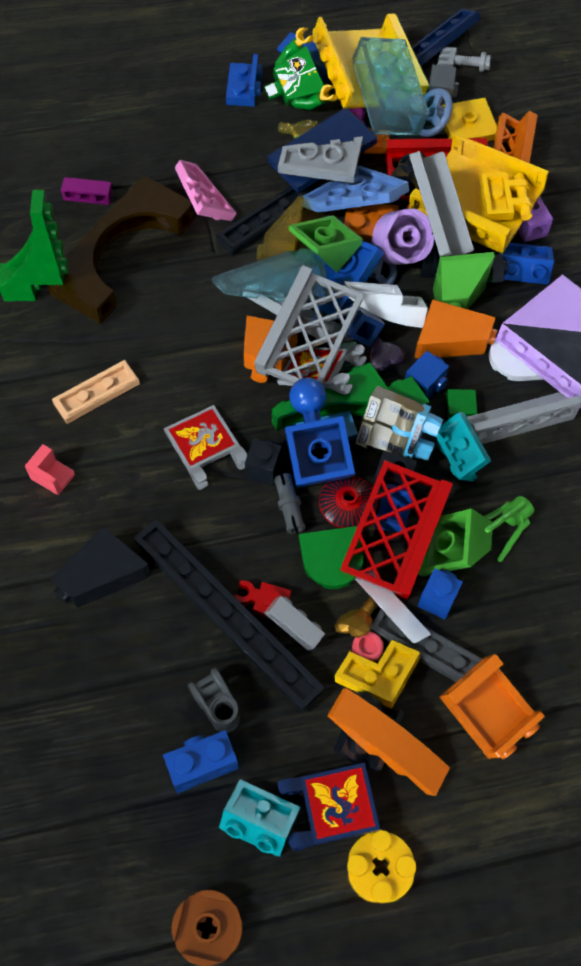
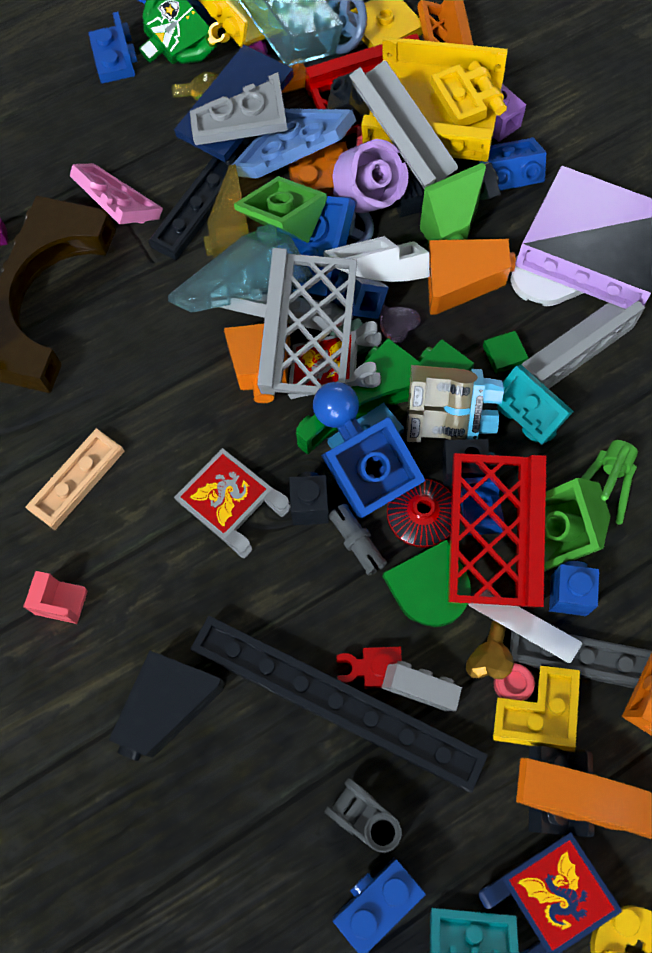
camera: 15 degrees left, 5 degrees up
blue brick [405,351,449,398] -> none

